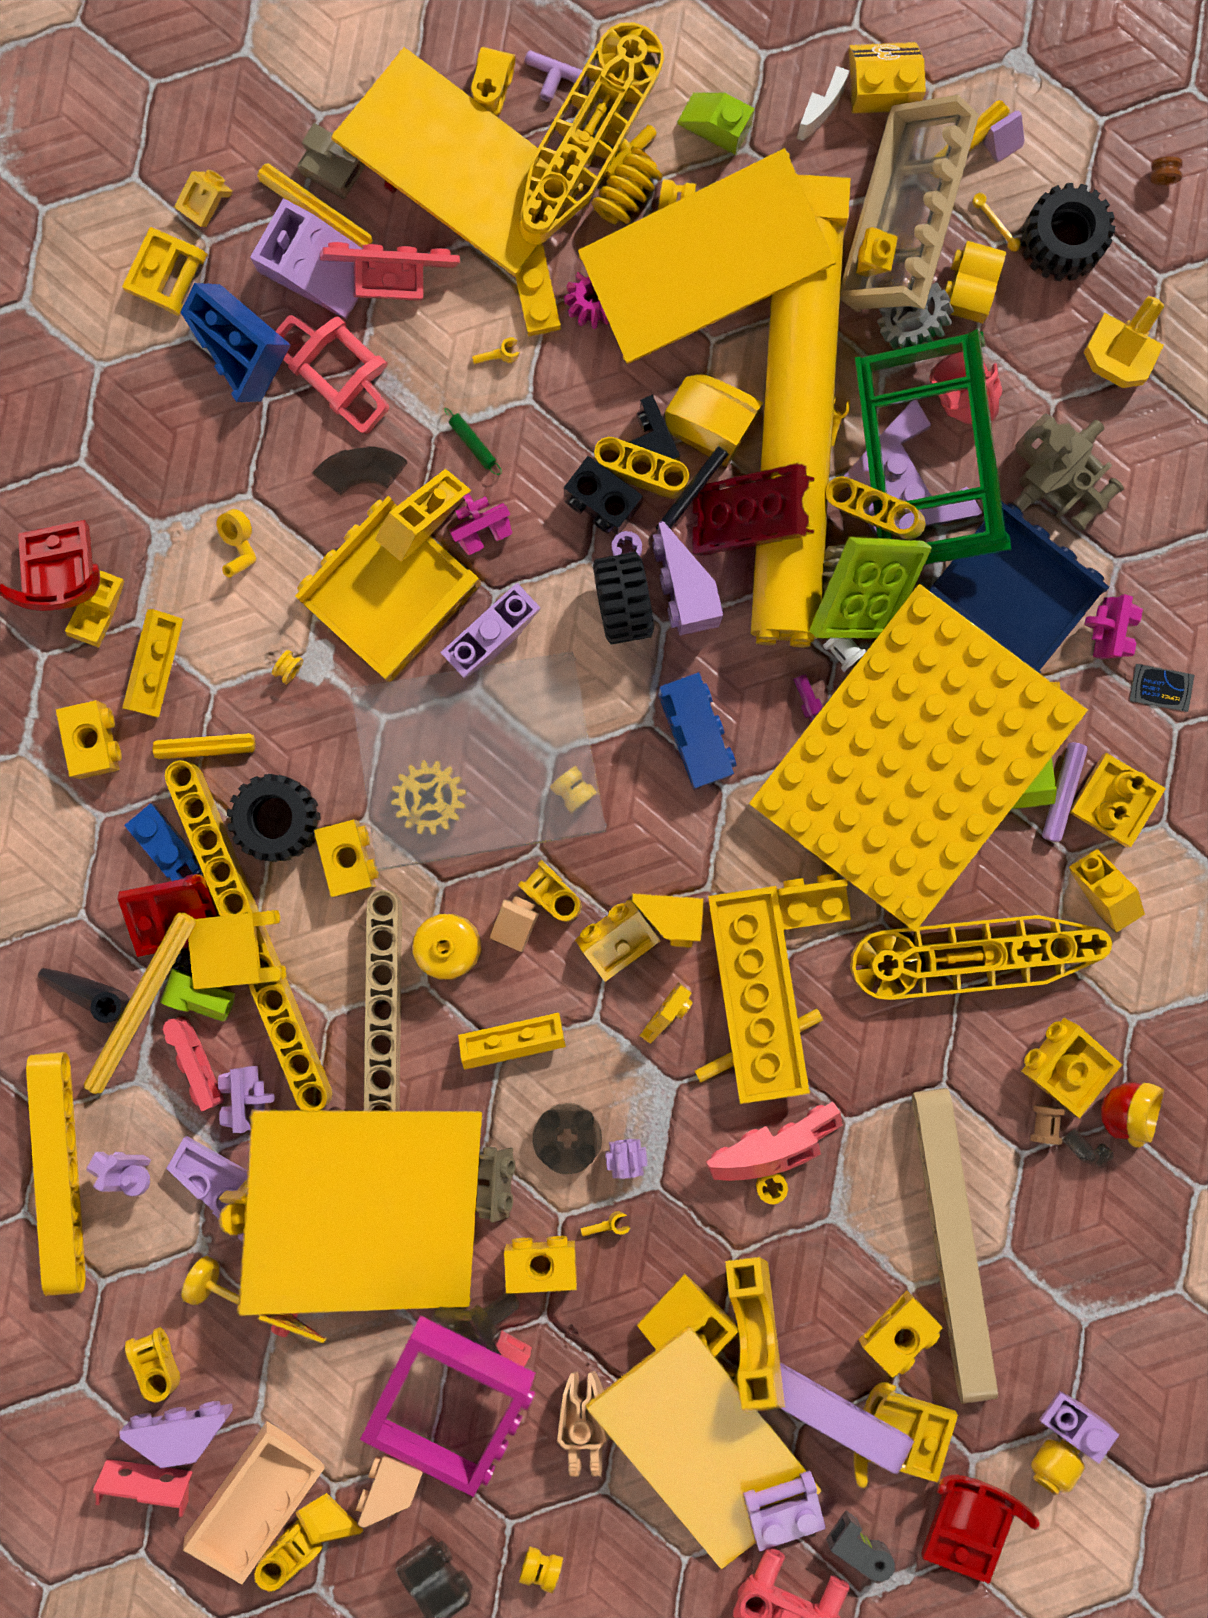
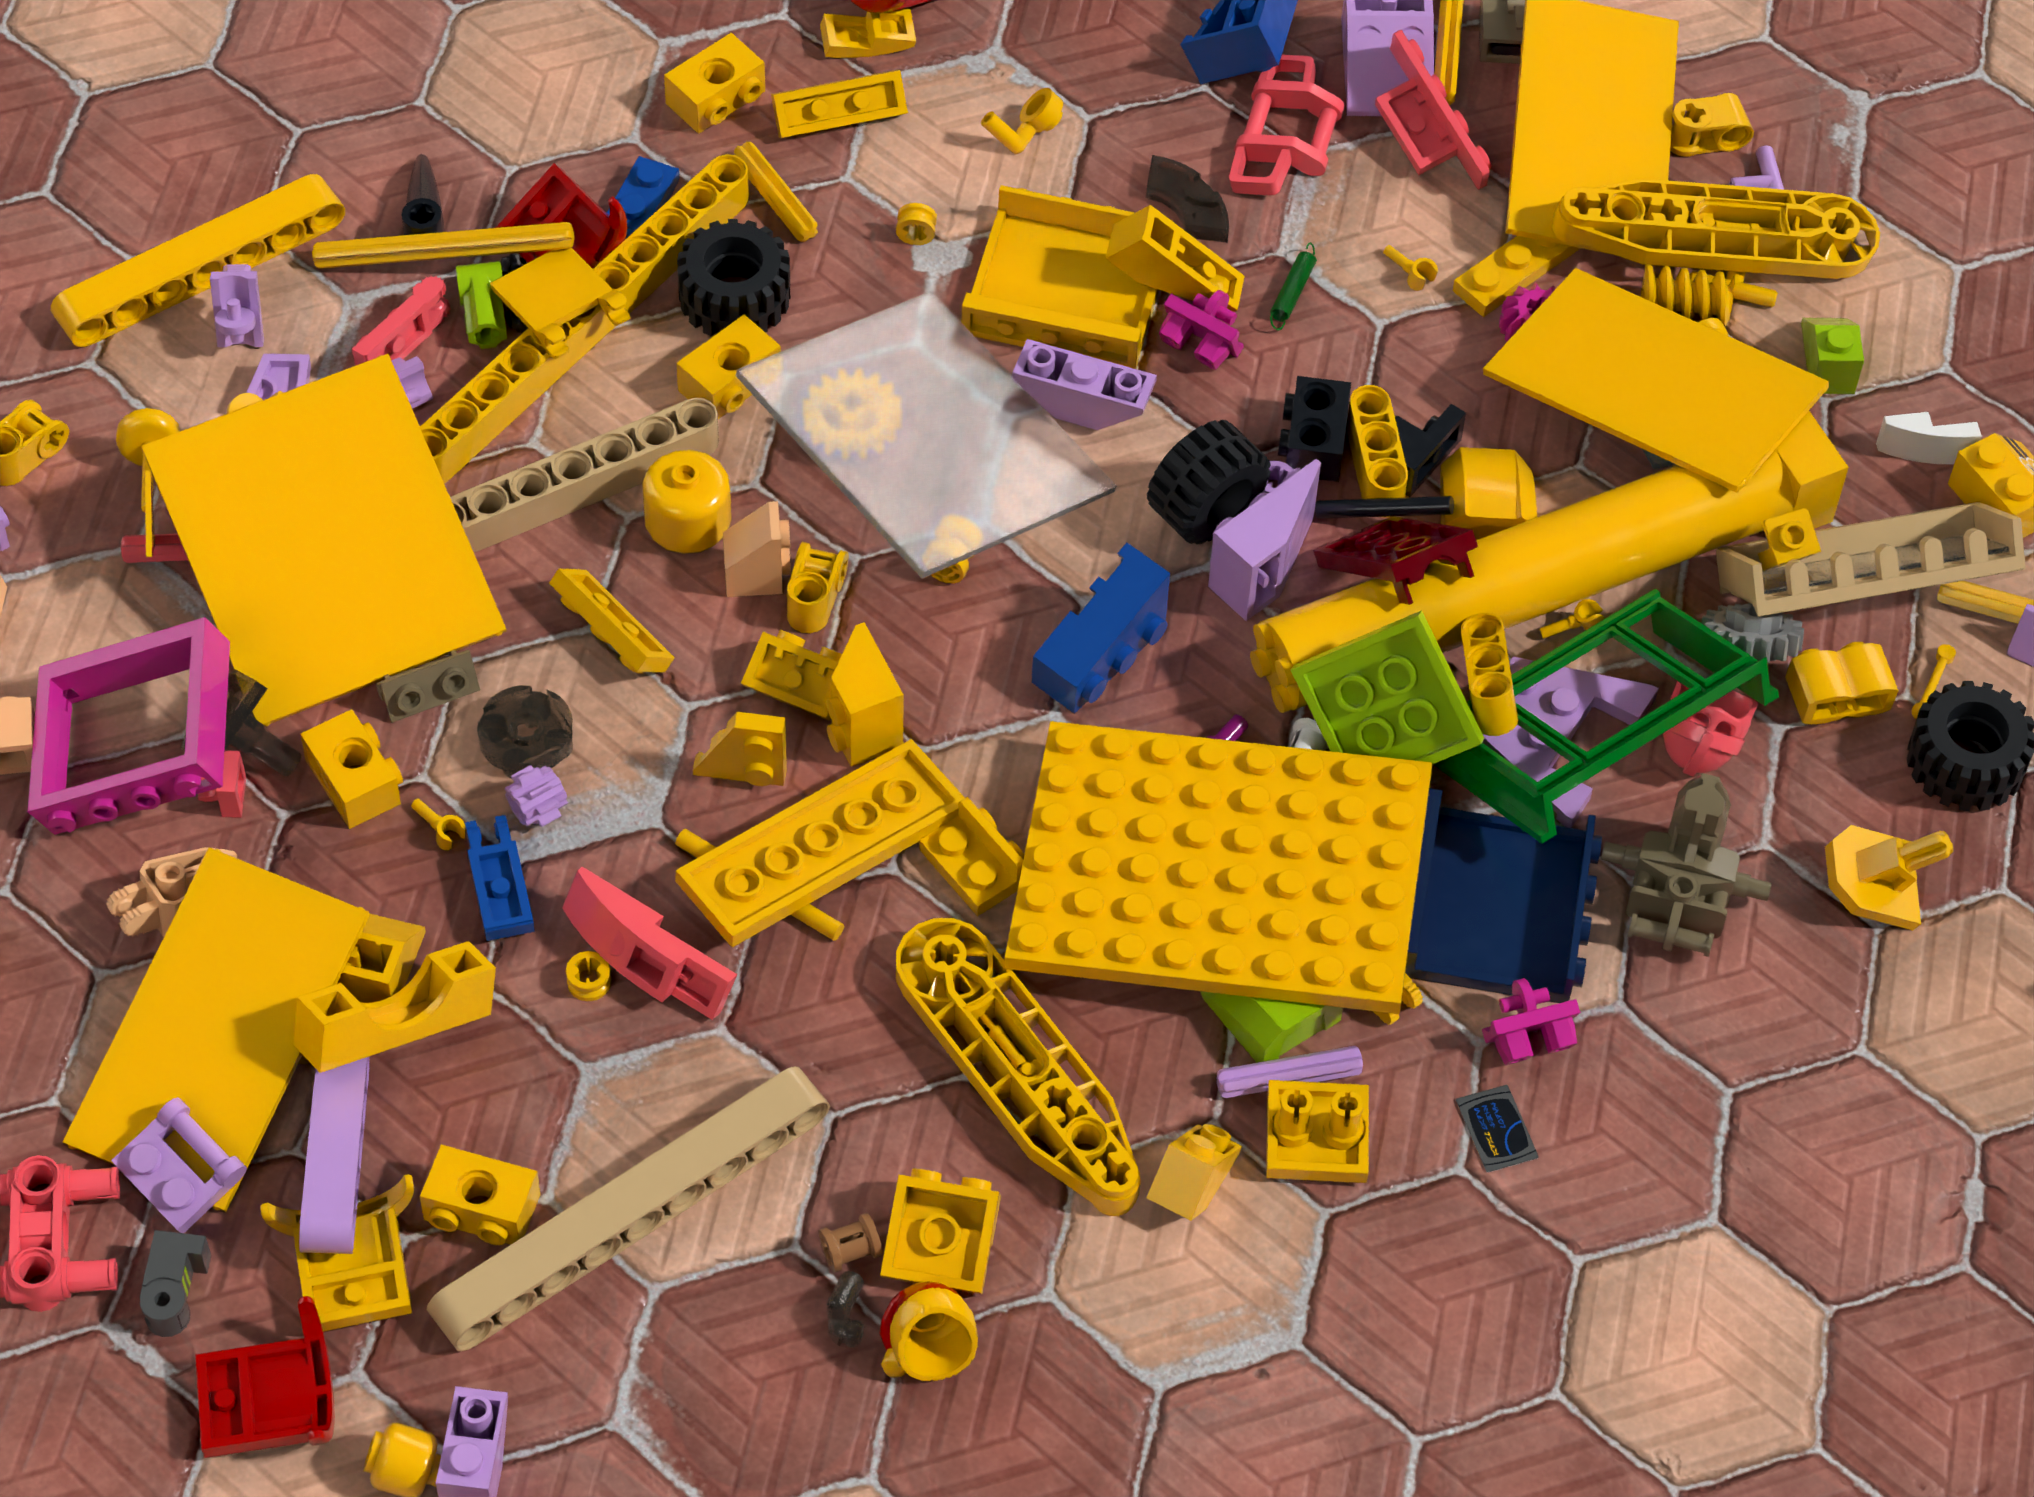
camera: 55 degrees right, 30 degrees down
none -> blue hinge [465,815,535,941]

